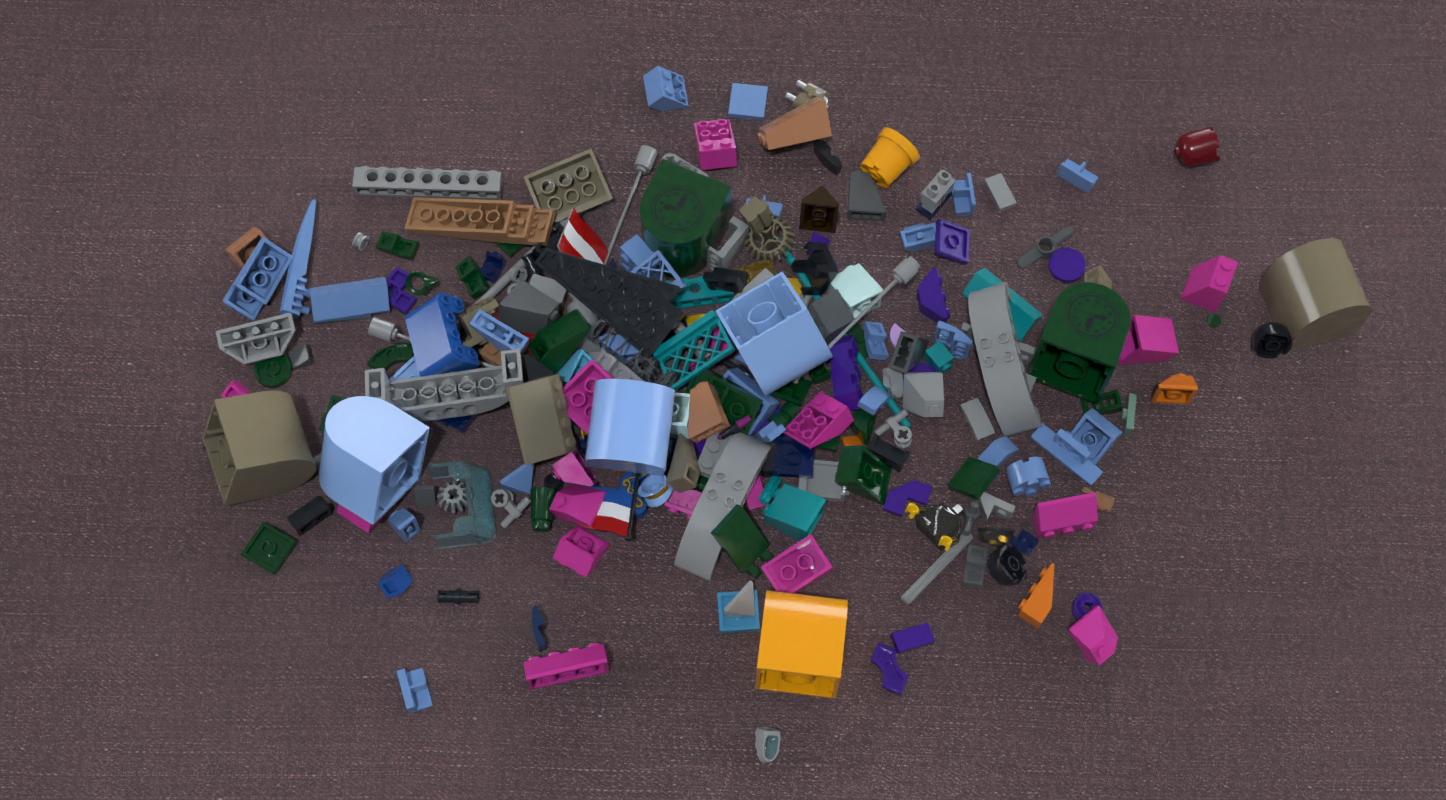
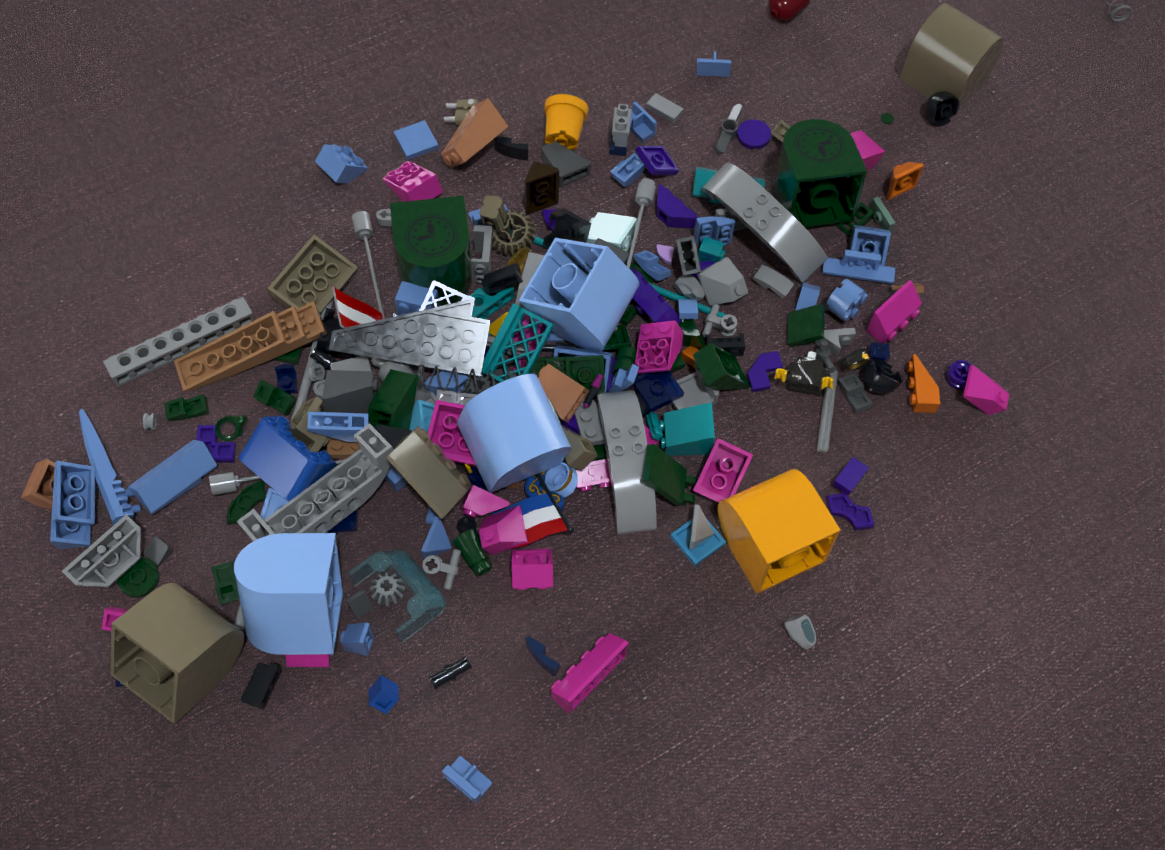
camera: 35 degrees left, 5 degrees down
dark green plate [241,522,297,575] -> none
dark pink slope [1180,255,1238,313] -> none

